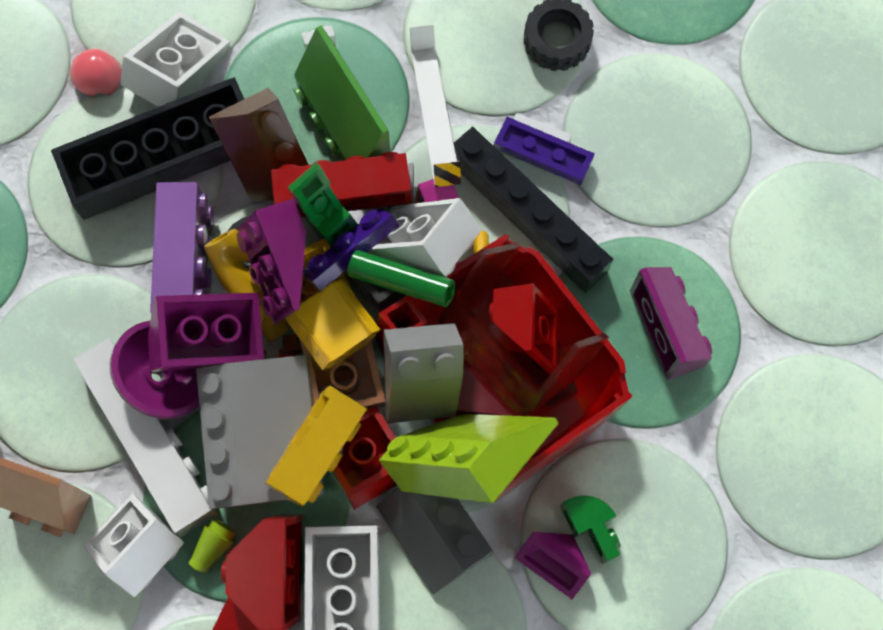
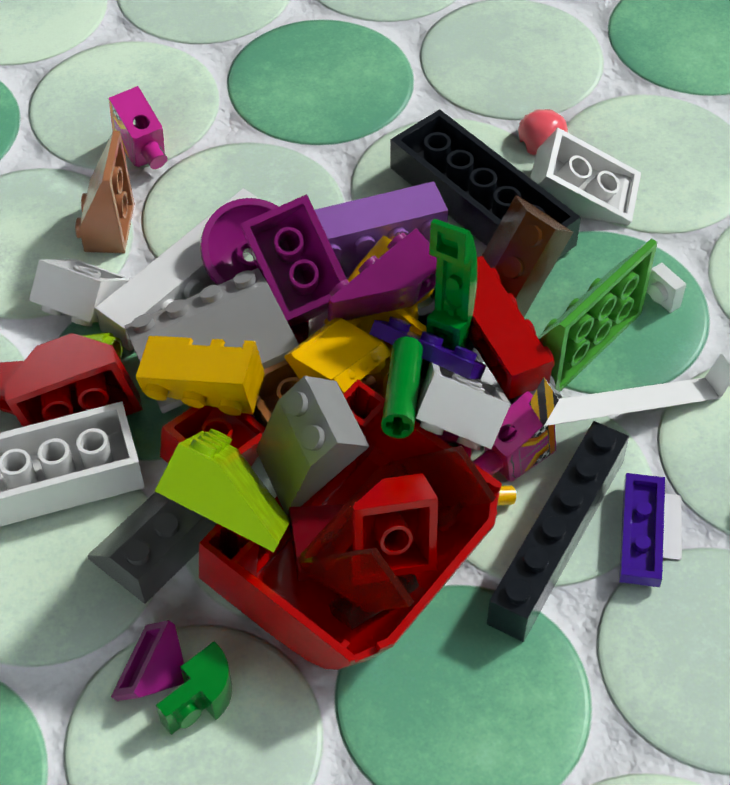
camera: 75 degrees right, 20 degrees down
magenta slope [630,267,712,380] -> none

